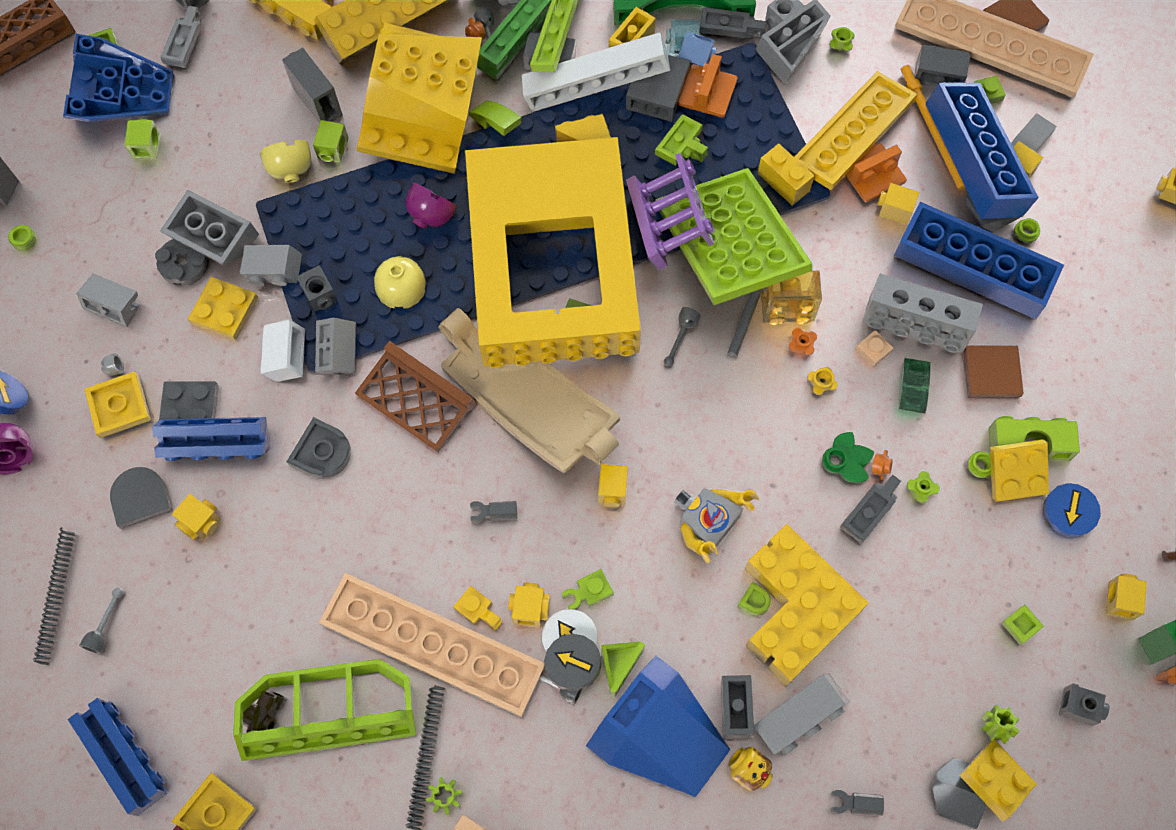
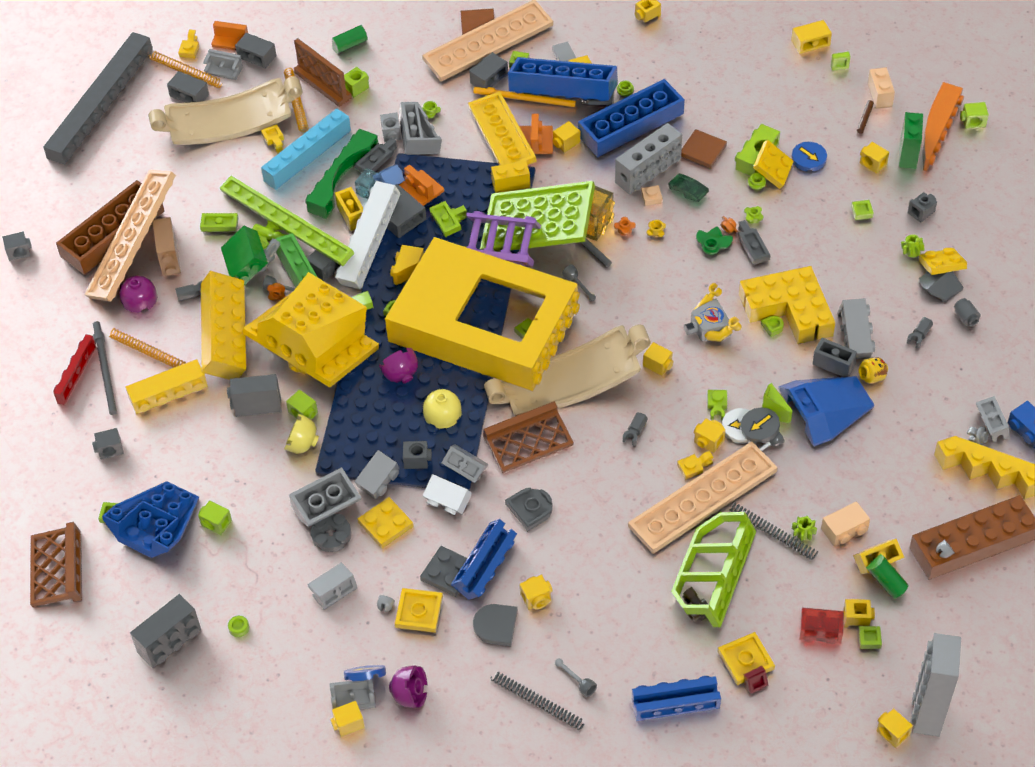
camera: 60 degrees left, 15 degrees down
light grey hinge [161,6,202,68] -> none

